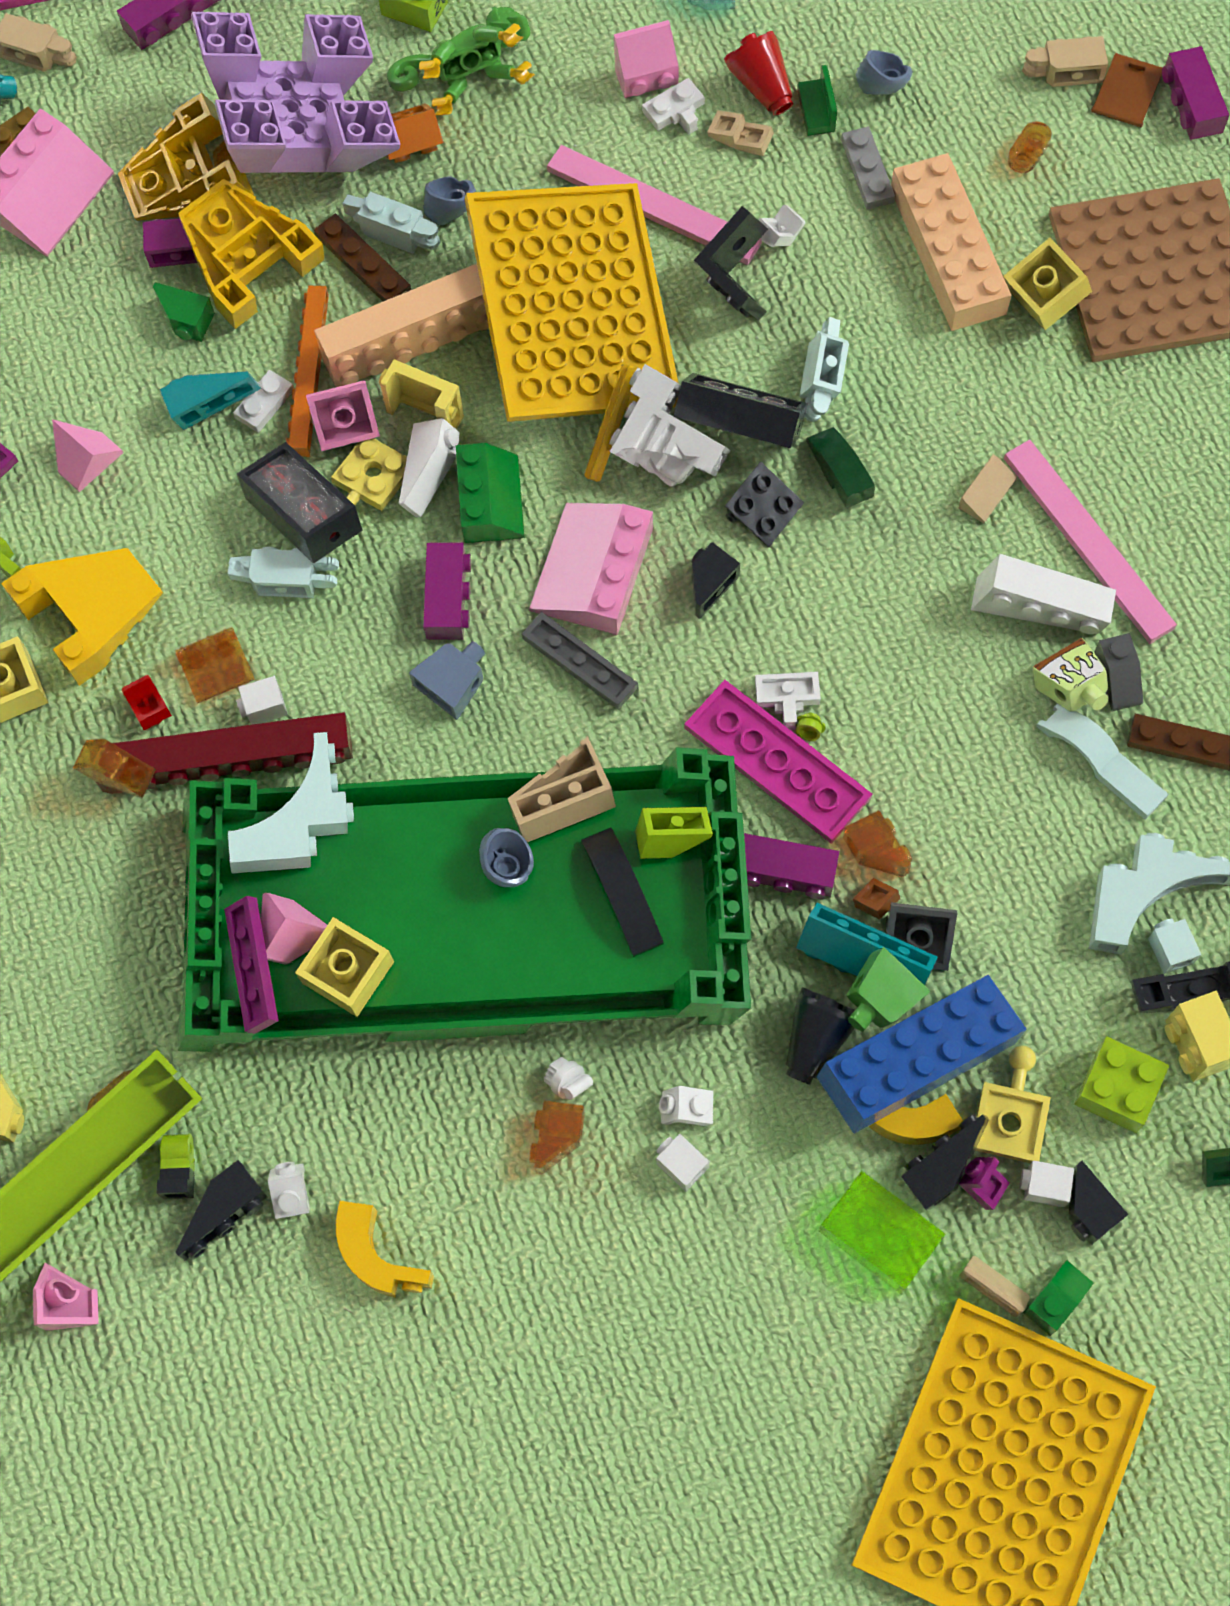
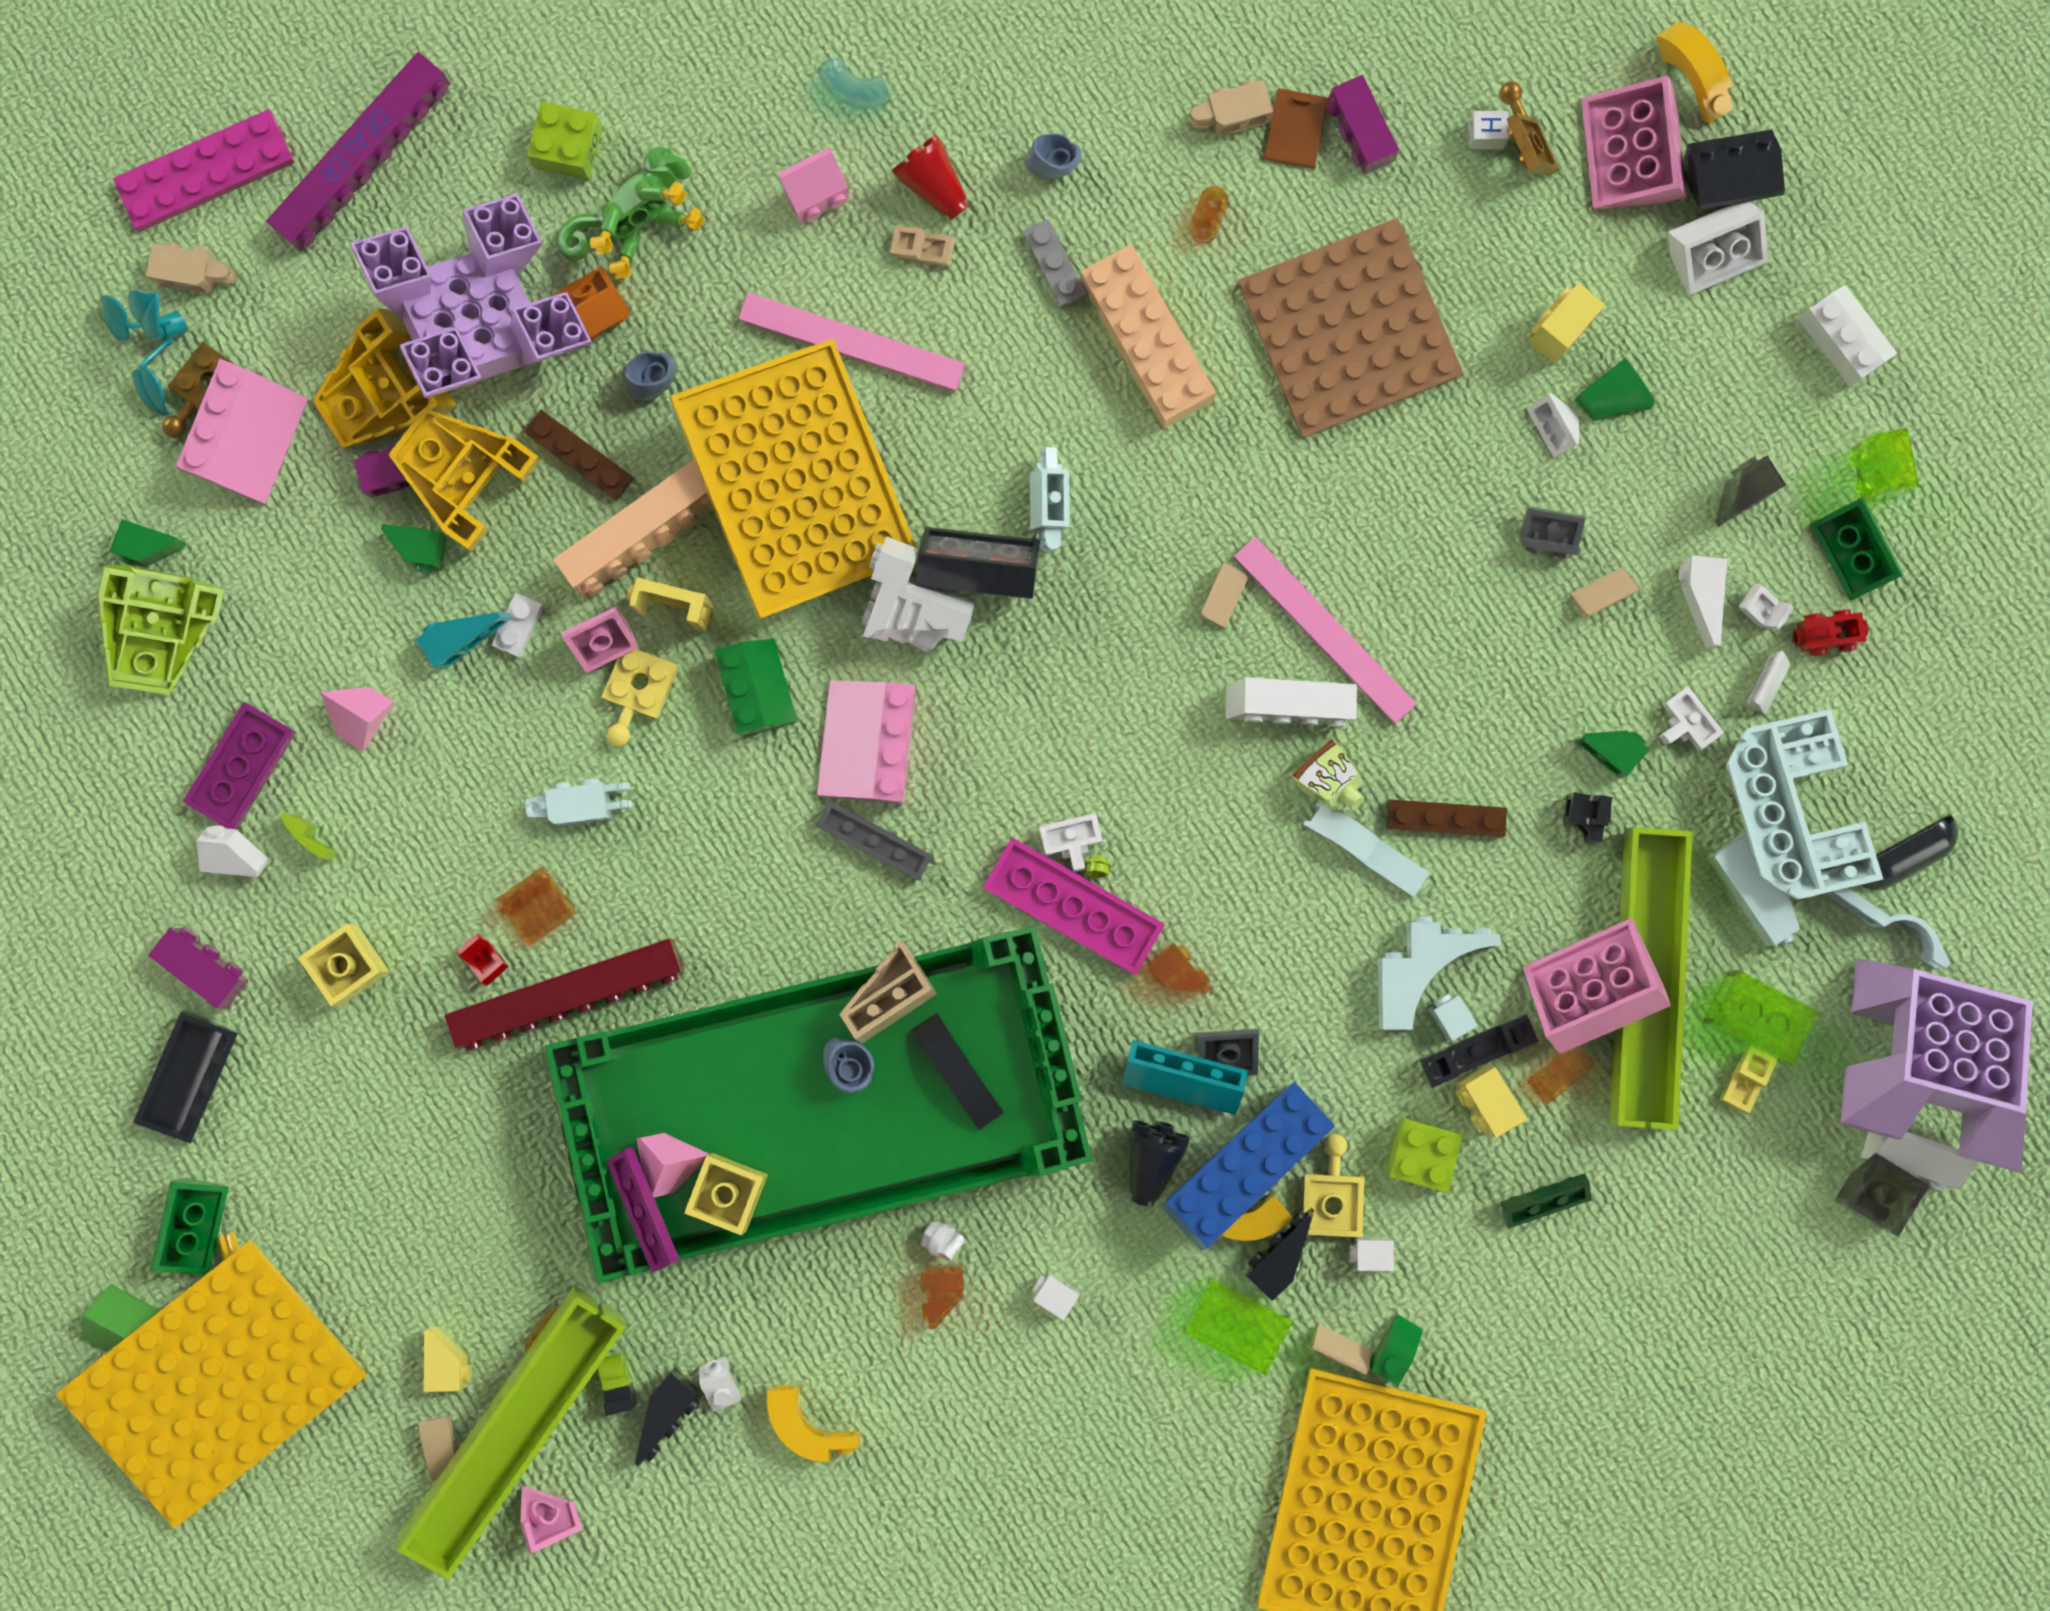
camera: 10 degrees left, 15 degrees up
yellow wedge [1,548,163,686] -> none
clear orange slope [73,739,156,798] -> none
light aqua arch [228,732,354,873] -> none
white brick [236,676,288,725] -> none
brick [237,442,363,564] -> none
orange piece [286,285,329,457] -> none
light aqua hinge [343,191,440,254] -> none
white slope [399,418,460,518] -> none
sand blue torso [409,641,485,720] -> none
magenta brick [423,543,471,640] -> none
yellow axle [584,364,637,482] -> none
lime slope [635,807,713,859] -> none
white hinge [642,78,705,135] -> none
white bracket [659,1086,713,1126] -> none
black slope [691,542,740,619] -> none
black bracket [694,206,768,320] -> none
black hinge [724,462,804,547] -> none
magenta brick [744,833,840,899] -> none
white bracket [759,205,805,247] -> none
green panel [797,65,837,136] -> none
dark green slope [806,427,875,508] -> none
bright green torso [847,947,930,1032] -> none
dark orange plate [853,878,900,920] -> none
magenta bracket [959,1157,1010,1210] -> none
light yellow brick [1003,238,1092,330] -> none
black slope [1069,1161,1129,1245] -> none
dark grey slope [1094,633,1143,711] -> none

